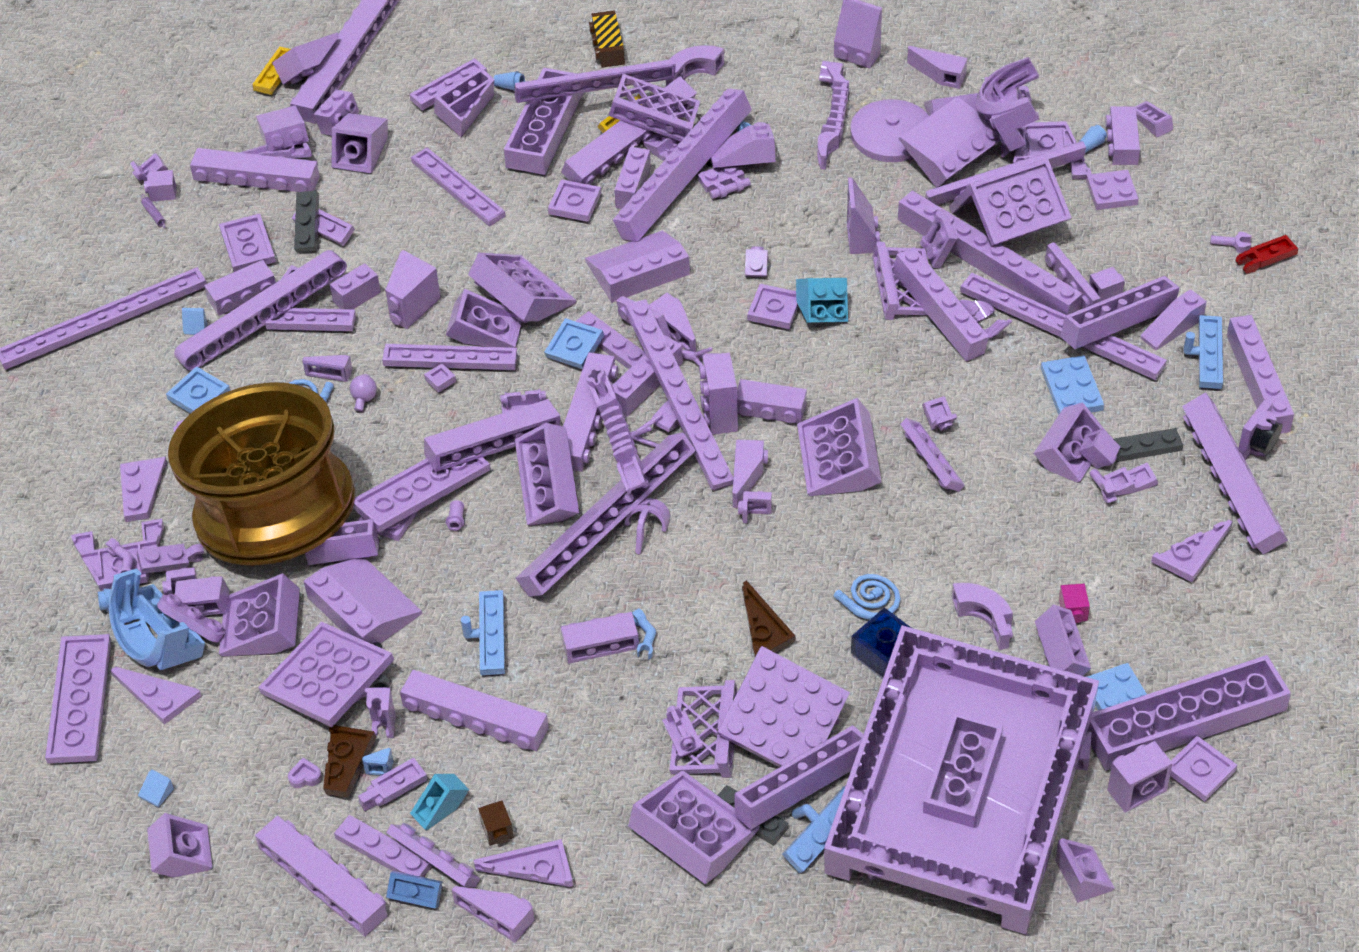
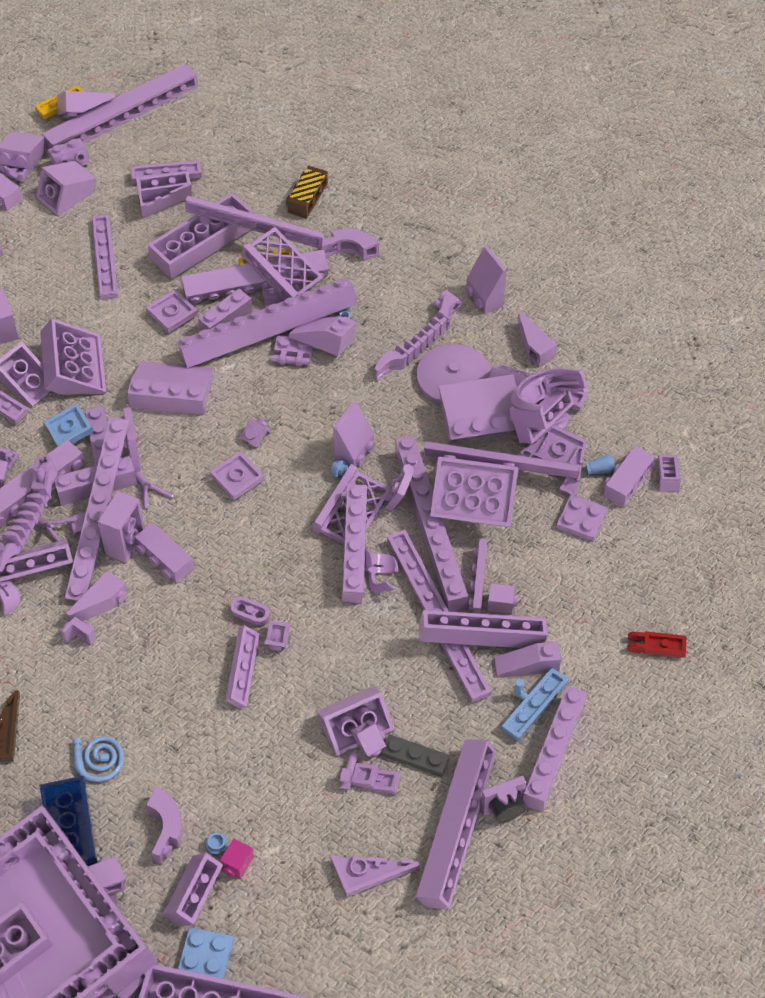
camera: 30 degrees right, 5 degrees up
light blue cone [494,71,525,91] -> none
lavender slope [649,293,696,352] -> none
medium azure slope [796,278,848,323] -> none
lavender slope [797,398,882,496] -> none
light blue plate [1041,355,1104,415] -> none
lavender bar [1210,232,1252,253] -> none
none -> light blue plate [206,833,228,855]
none -> lavender plate [230,597,270,626]
none -> light blue plate [331,460,349,479]

